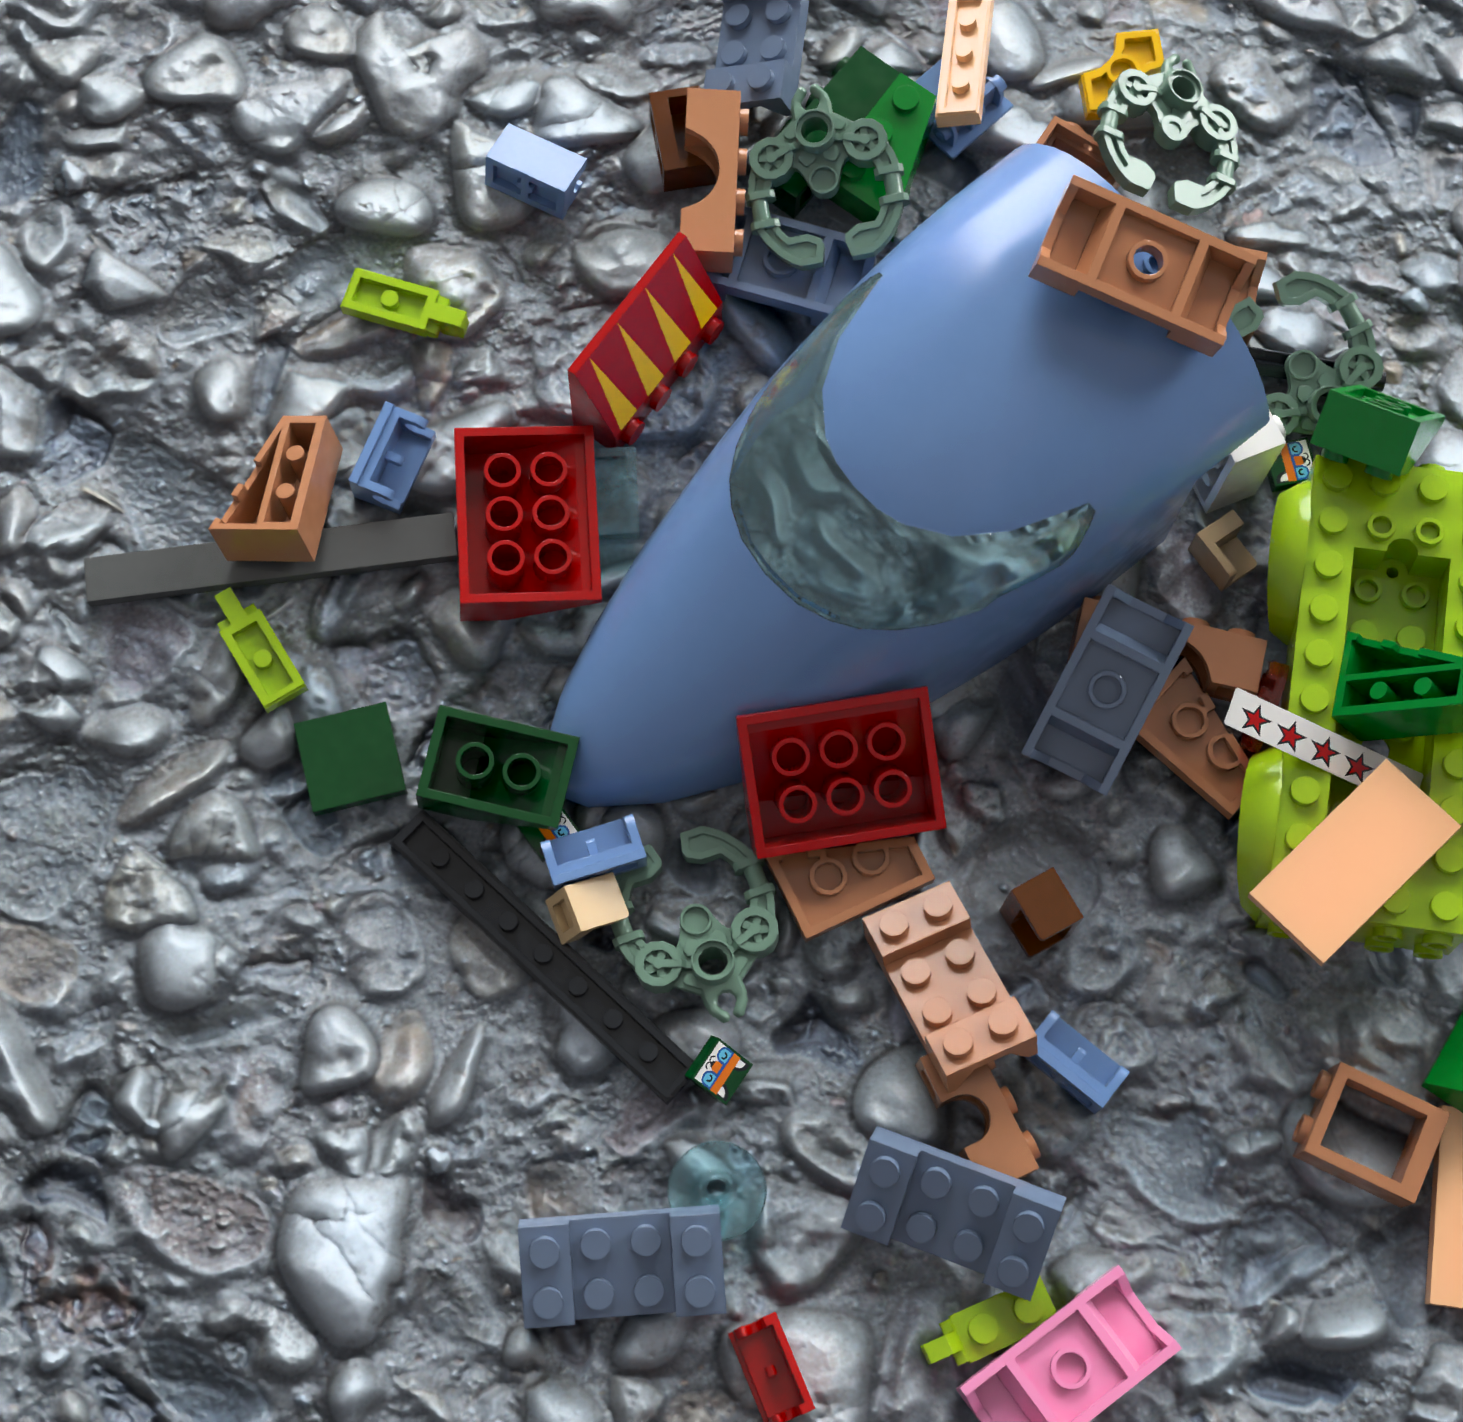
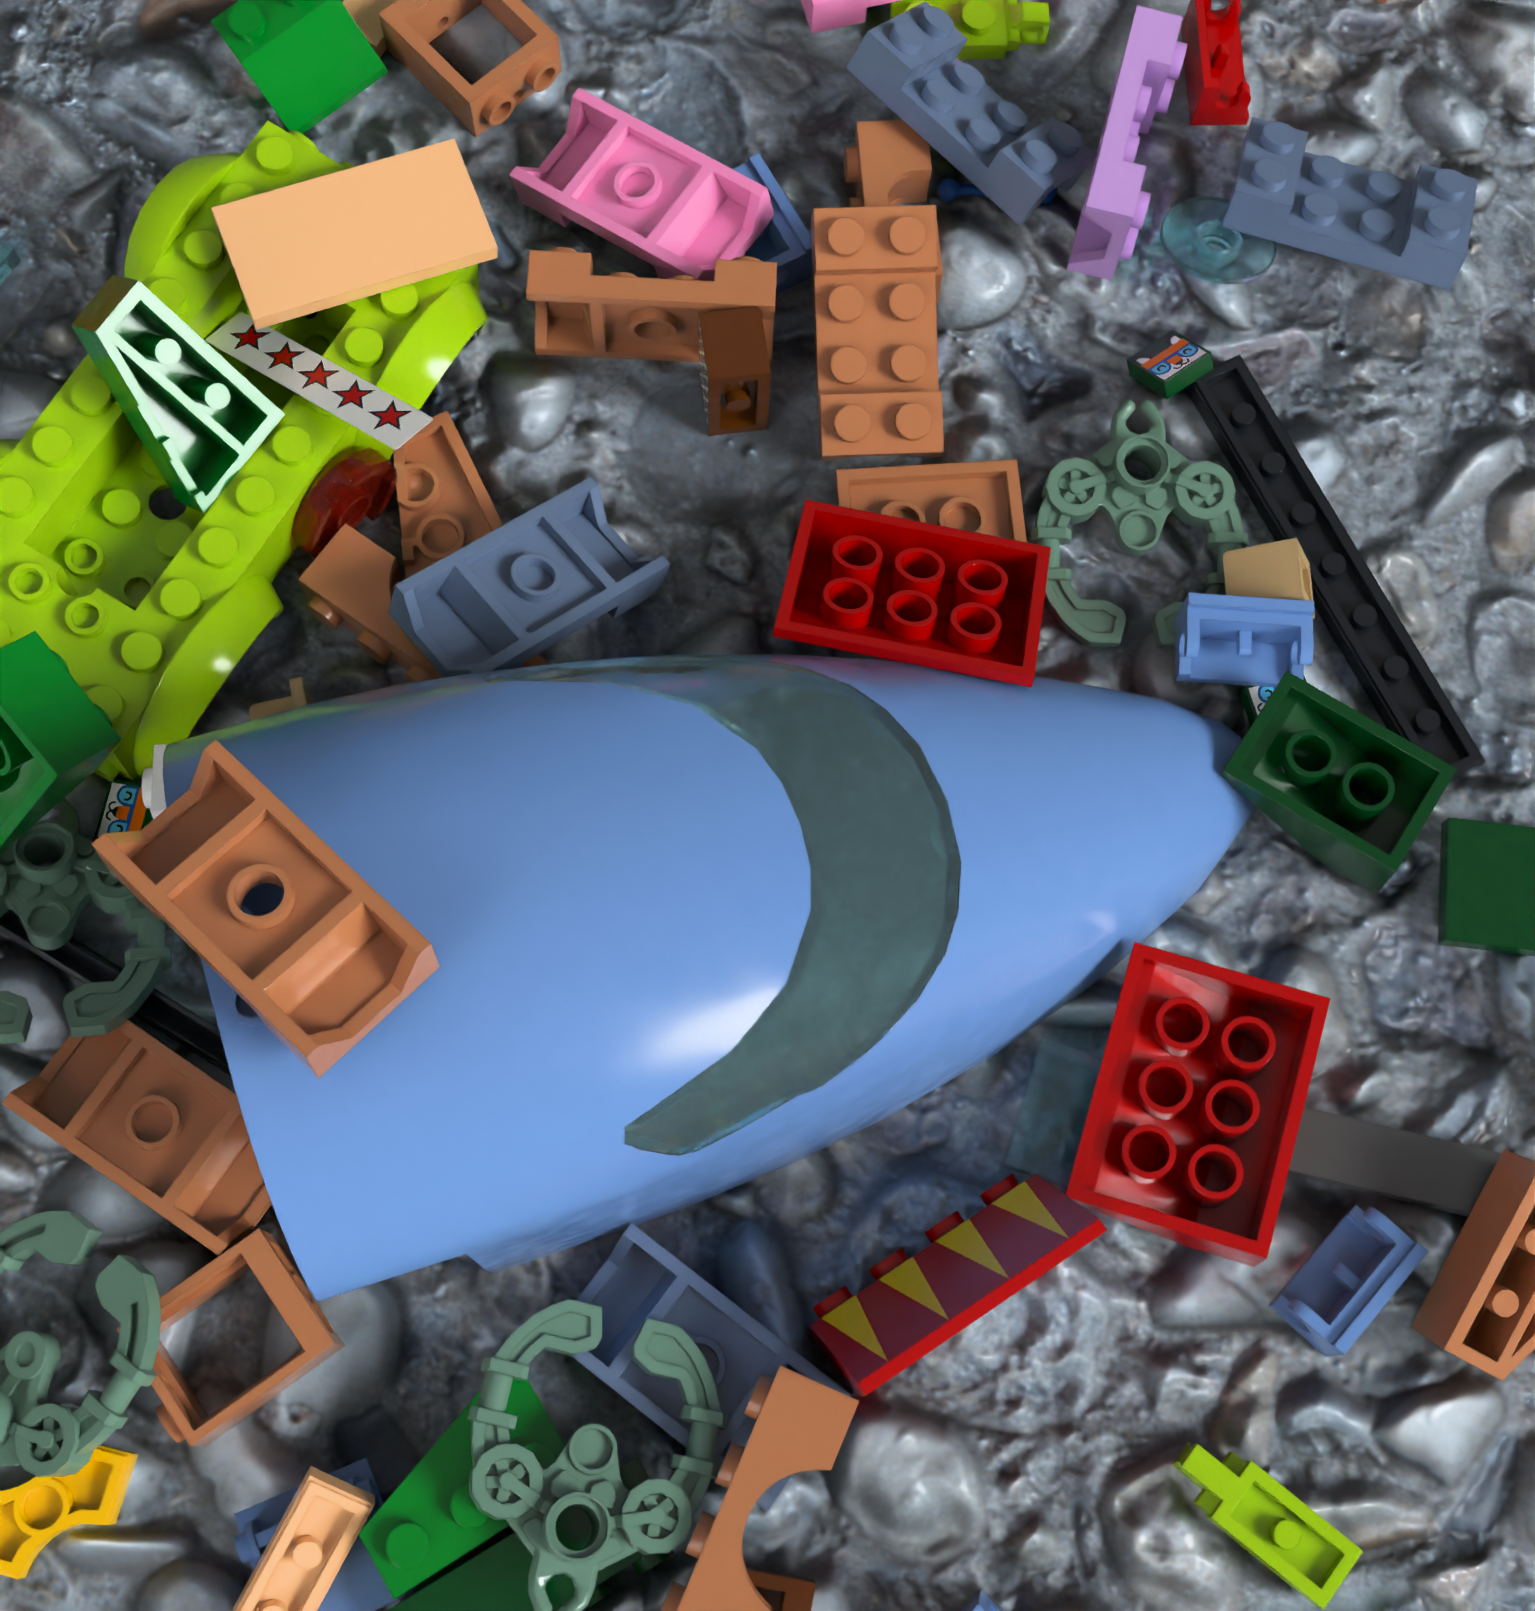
camera: 160 degrees left, 0 degrees up
none -> bright pink piece [509,88,775,281]
none -> nougat piece [526,247,777,366]
none -> lavender piece [1066,5,1188,281]

